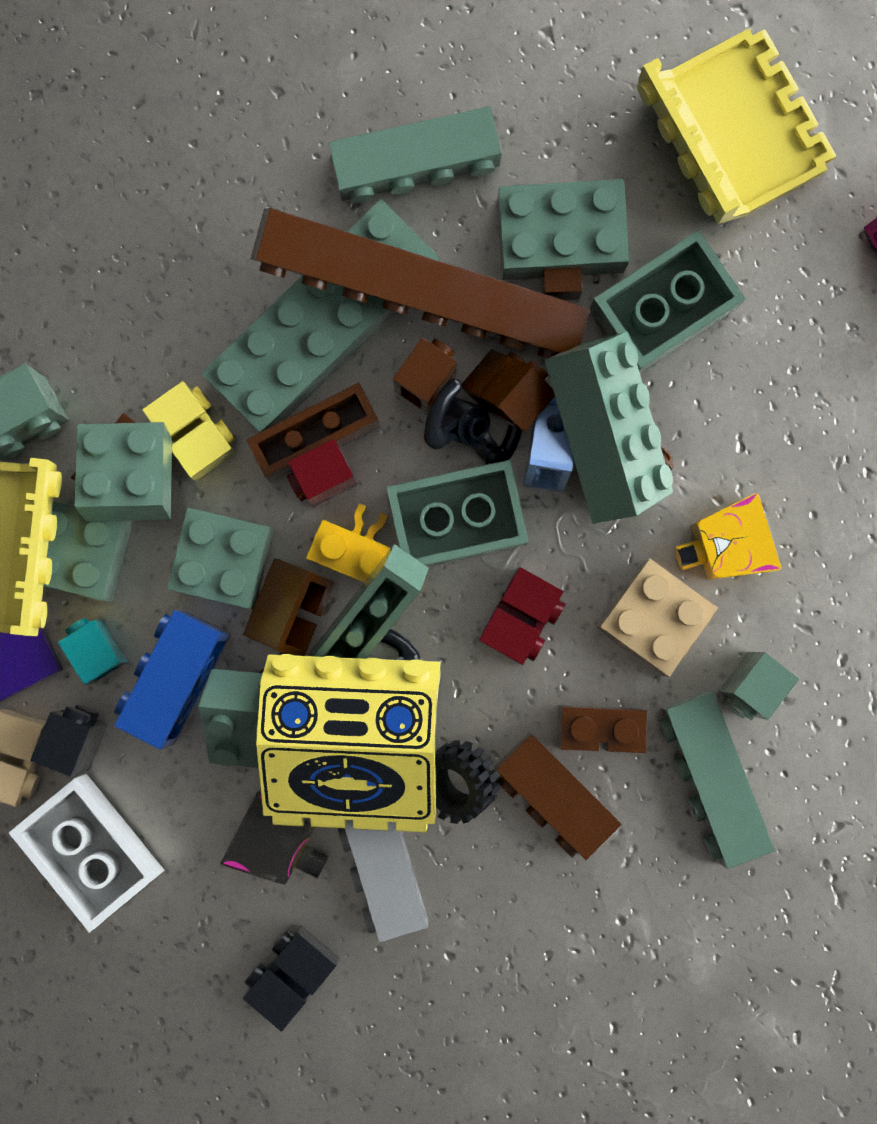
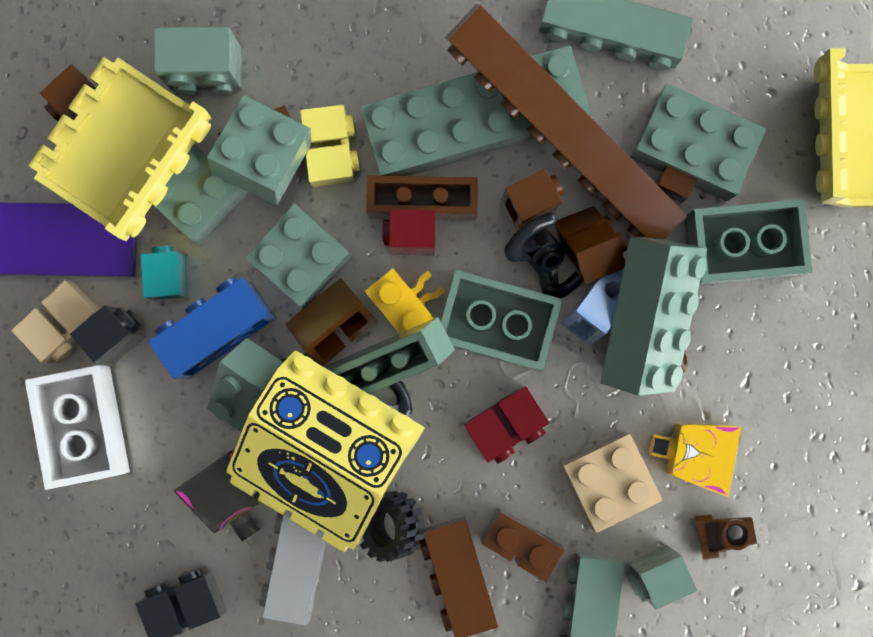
camera: 30 degrees right, 0 degrees up
none -> reddish brown plate [695,514,757,560]

